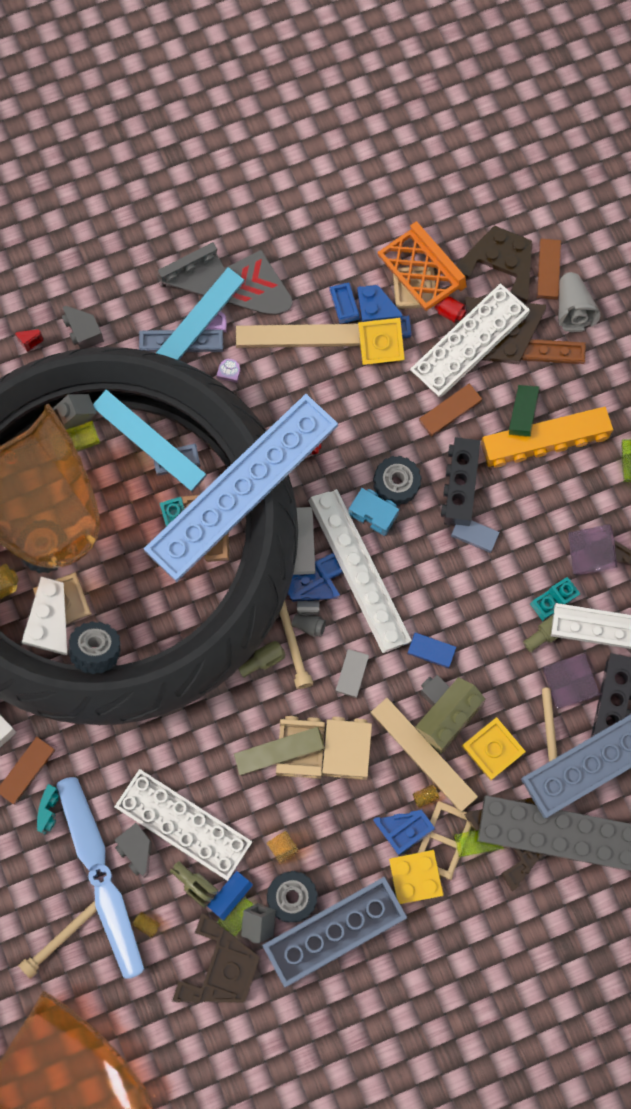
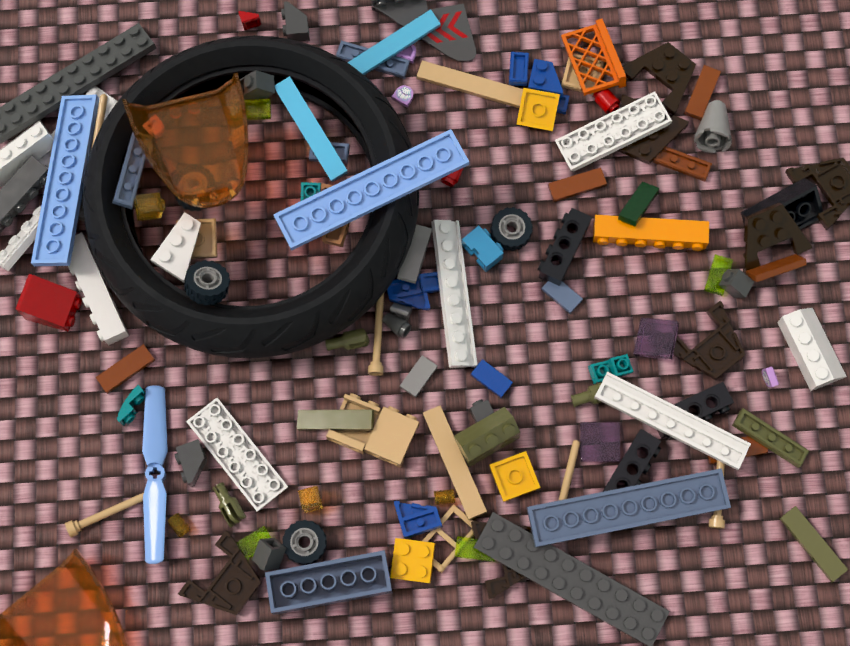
camera: 20 degrees right, 0 degrees up
blue tile [207,871,253,921] -> none

